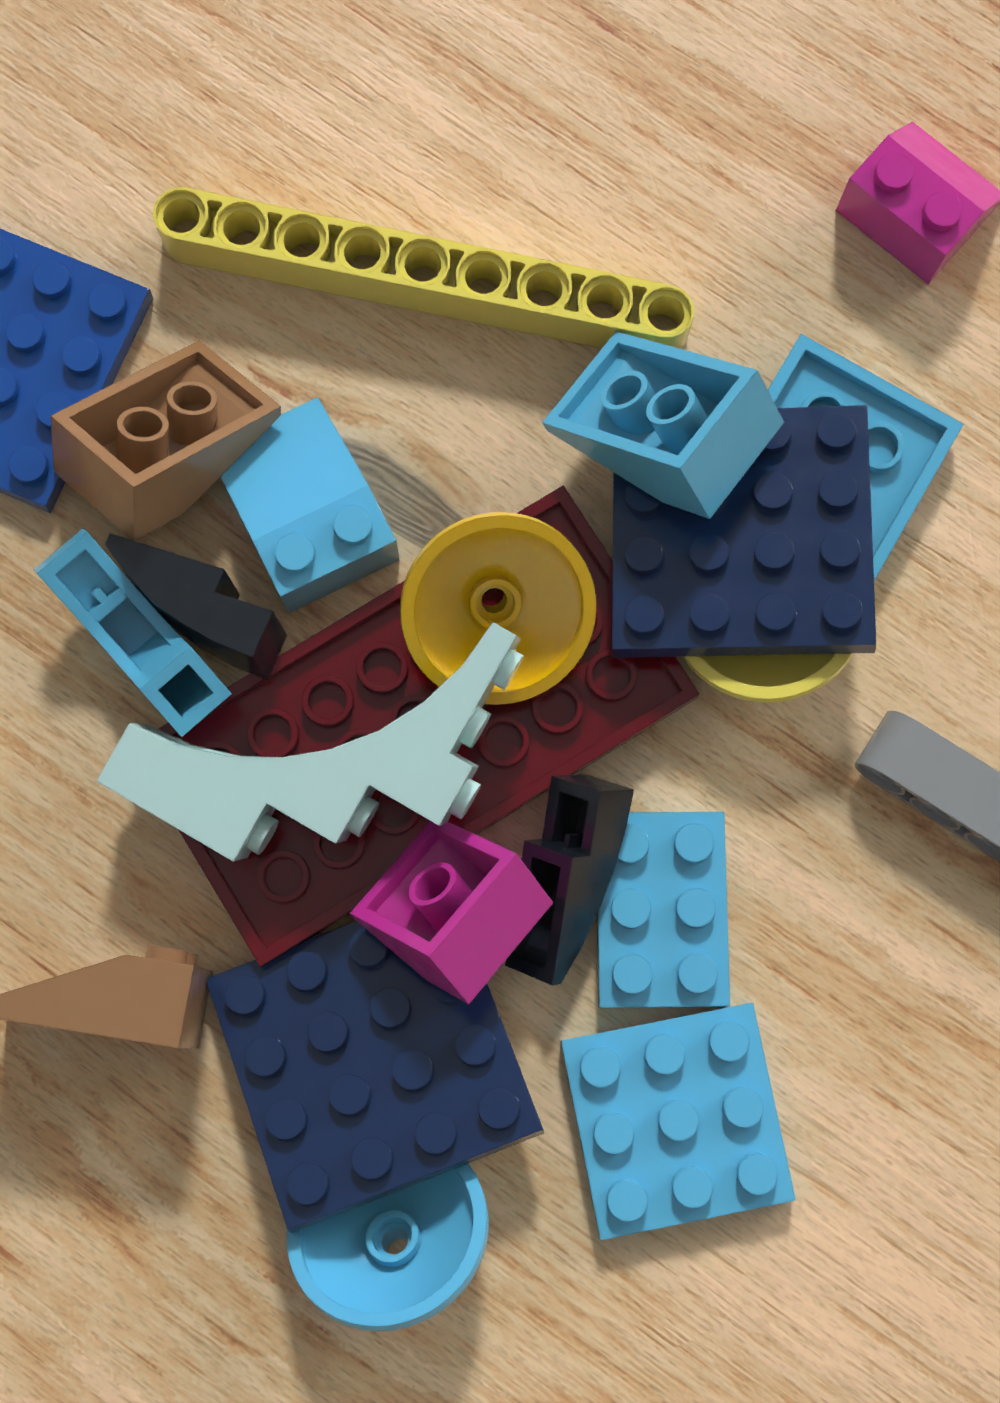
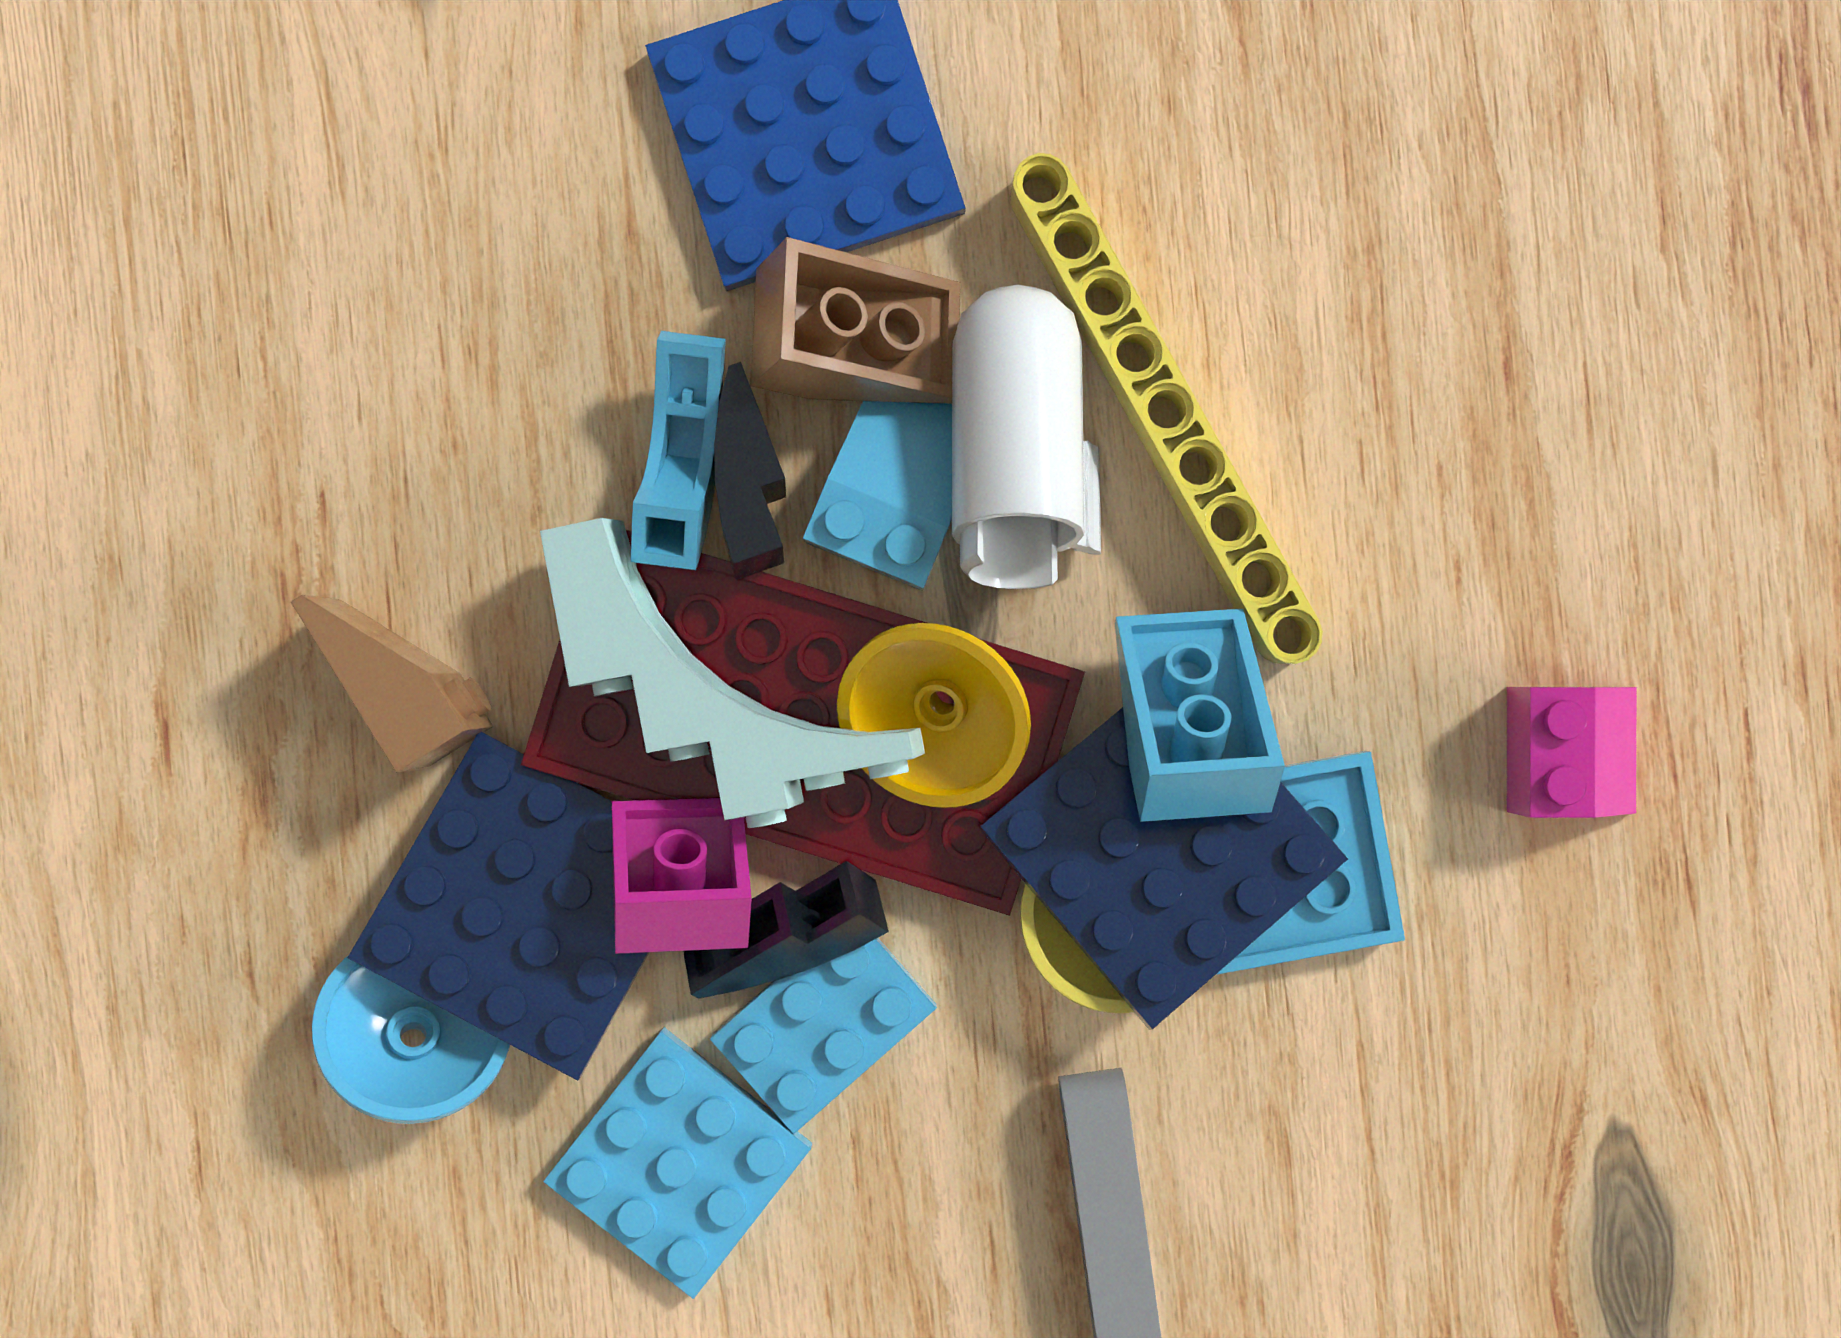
camera: 55 degrees right, 10 degrees up
none -> white piece [952,285,1101,589]

